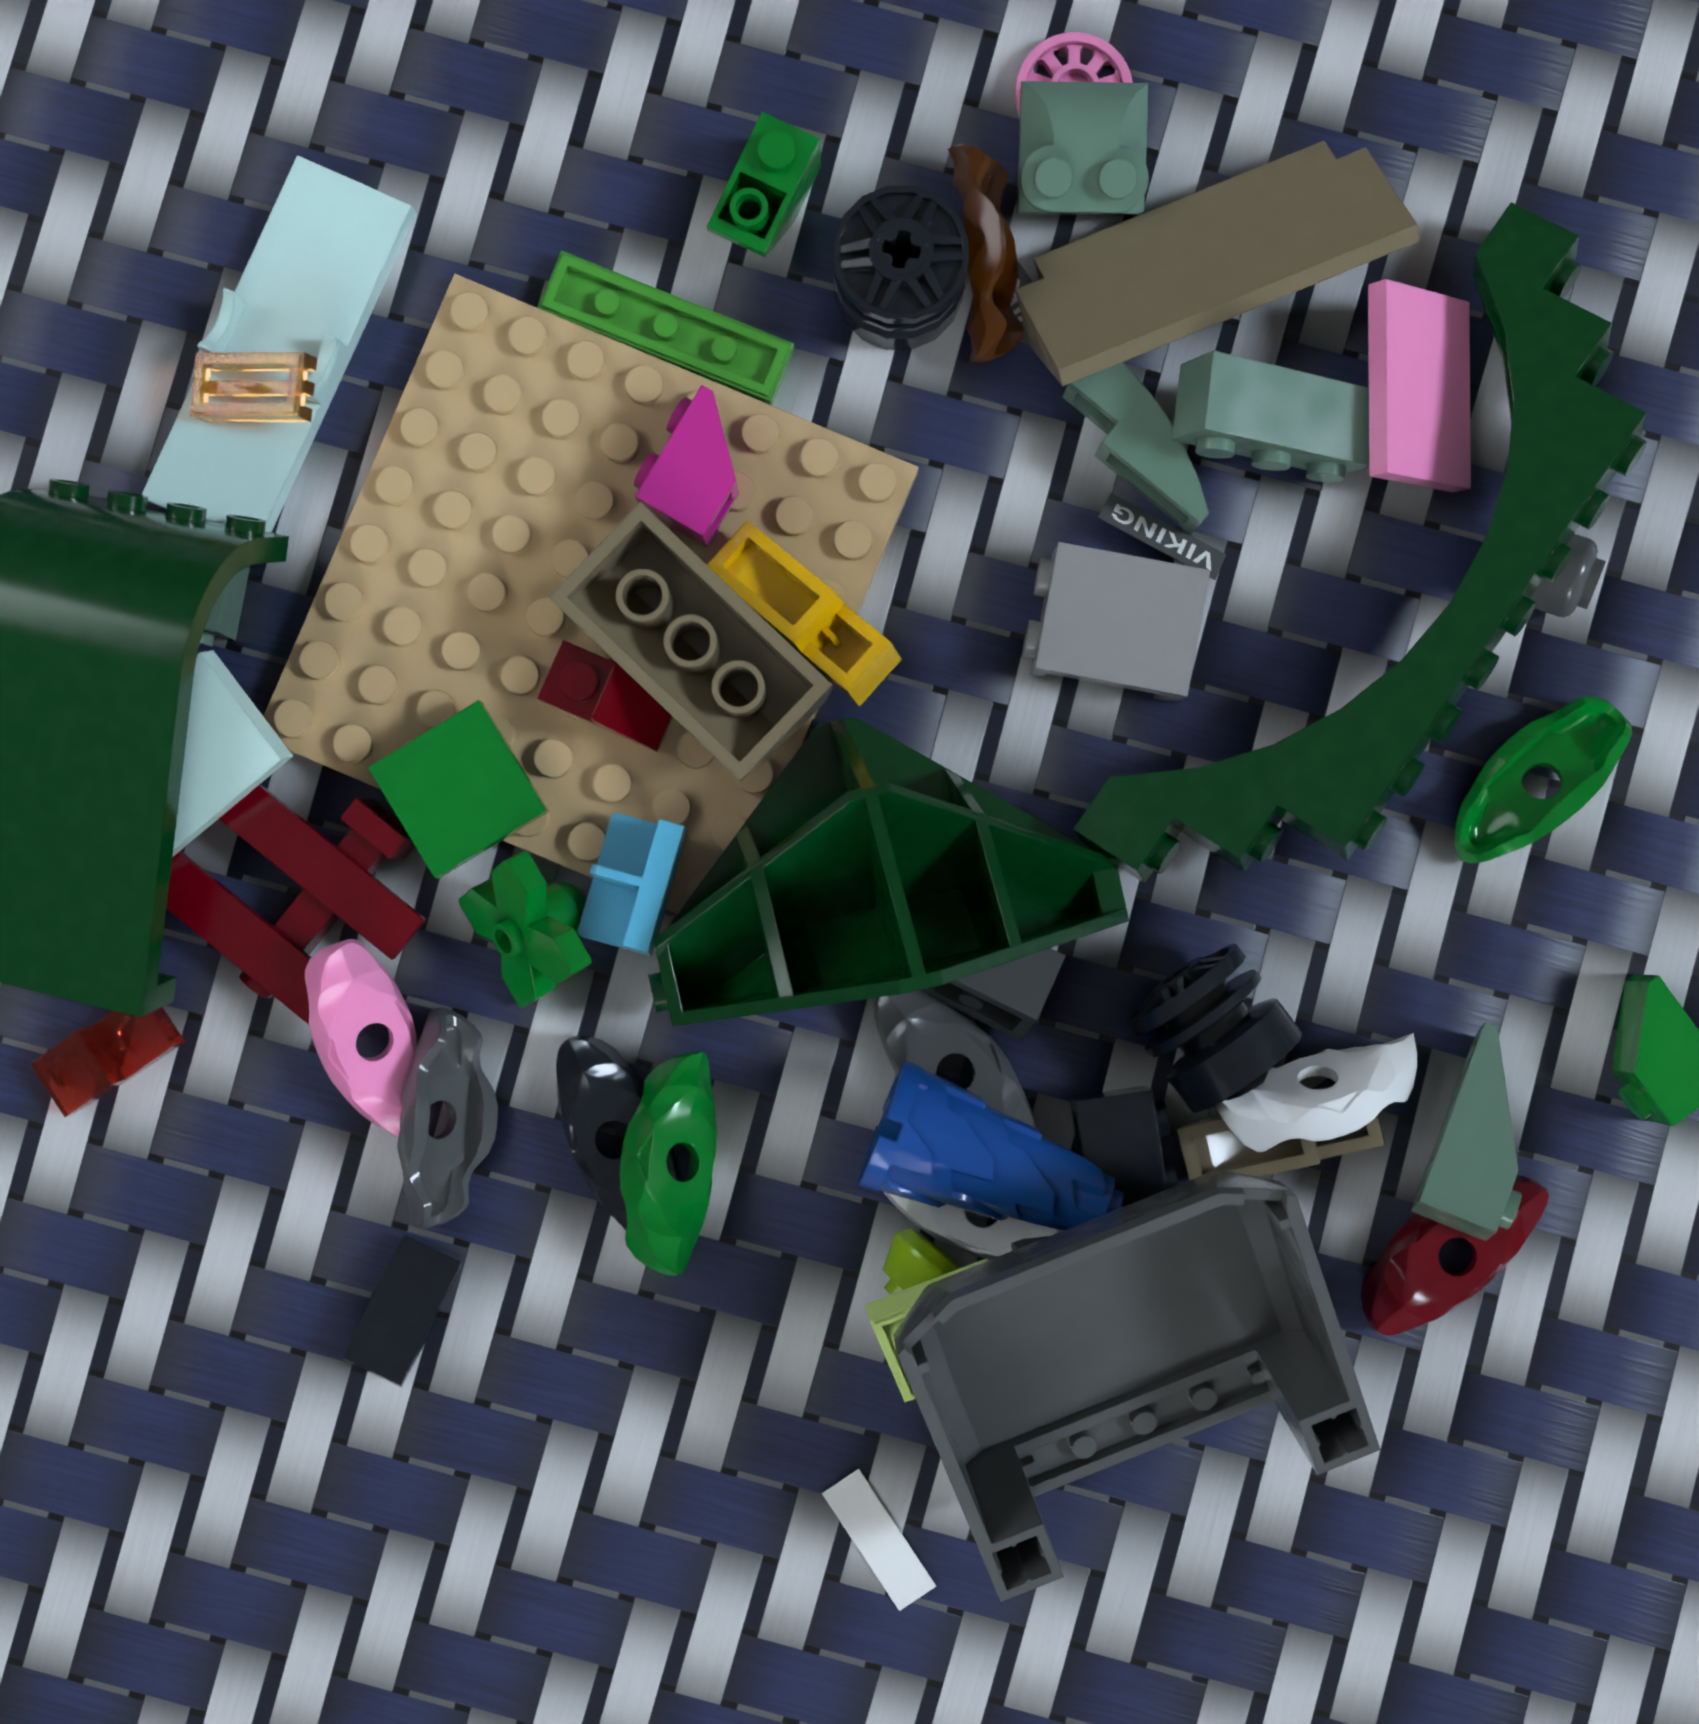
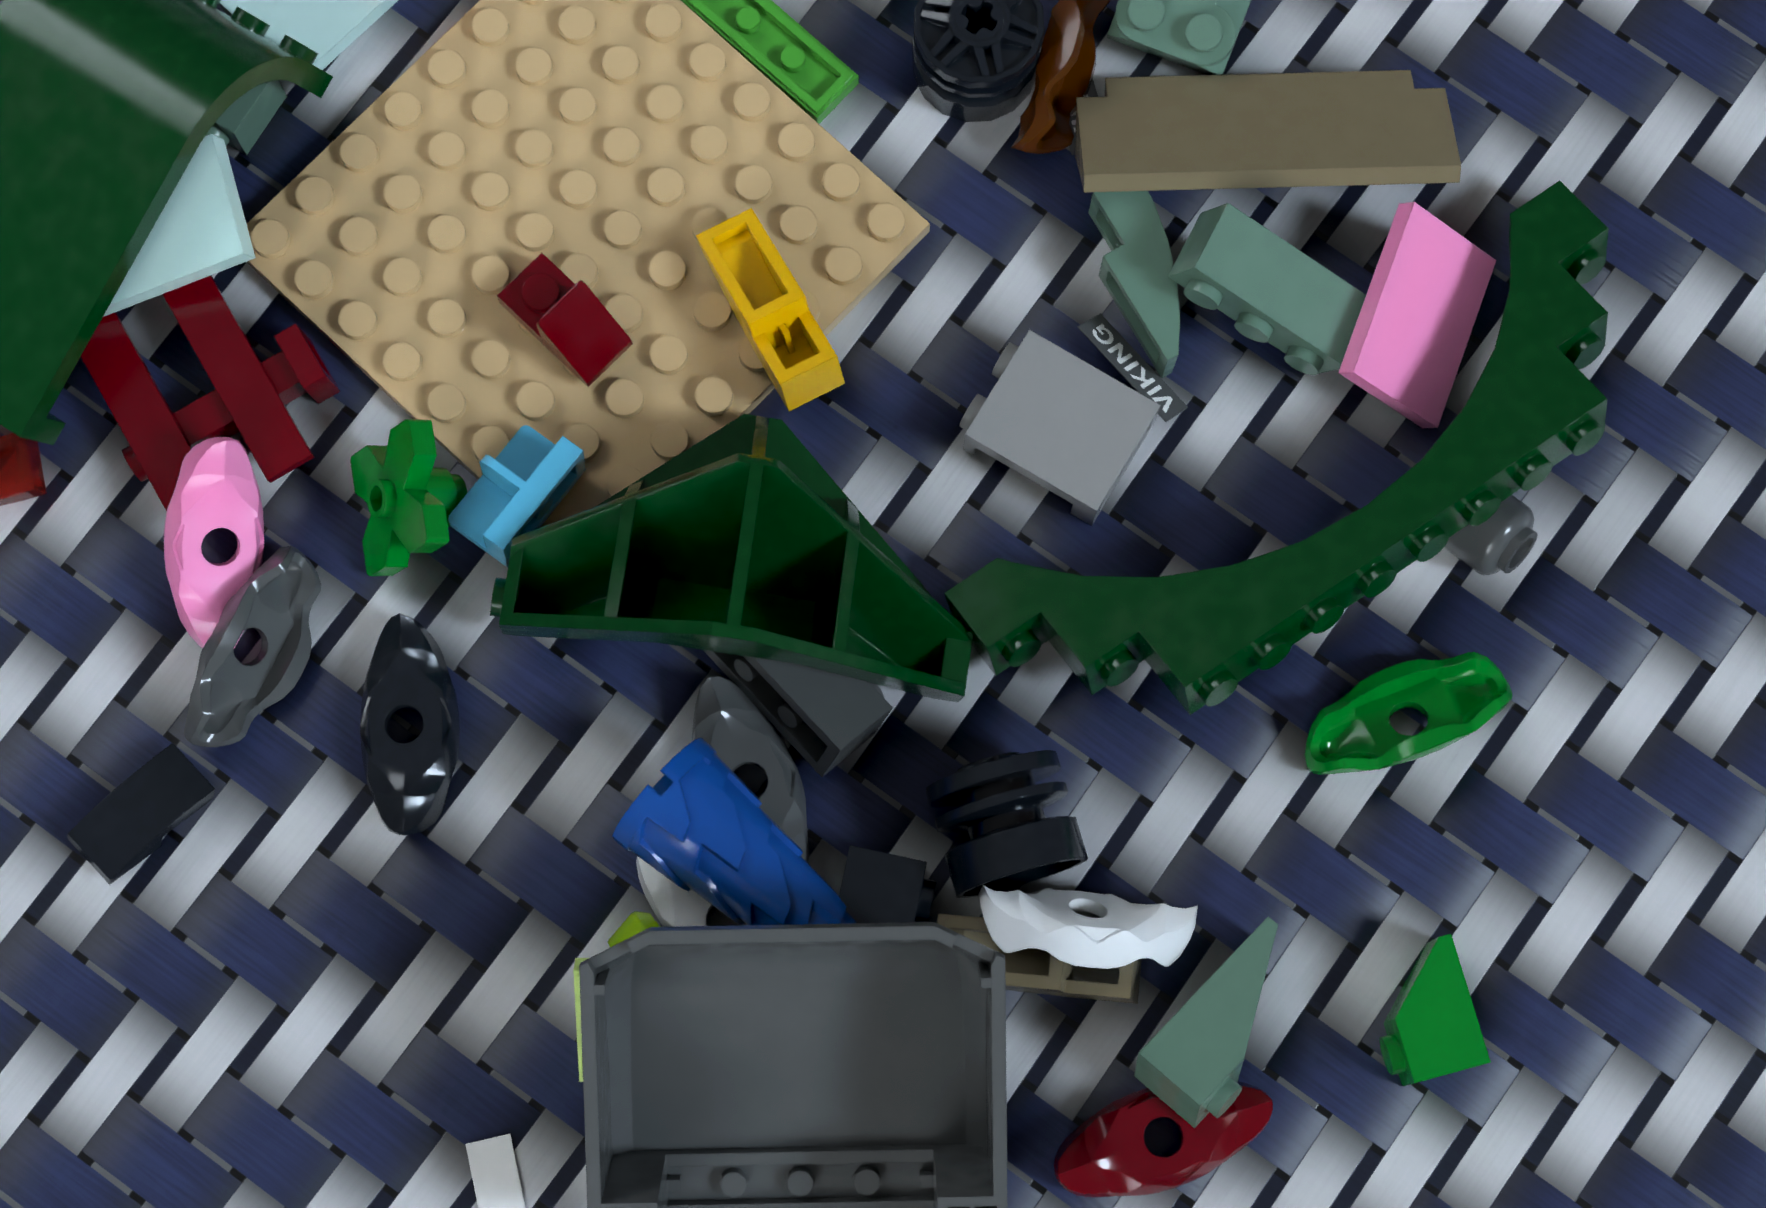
camera: 20 degrees right, 10 degrees down
green tile [368,700,549,879] -> none
dark tan slope [549,502,833,781] -> none
green piece [619,1051,717,1276] -> none
dark pink slope [634,385,739,548] -> none

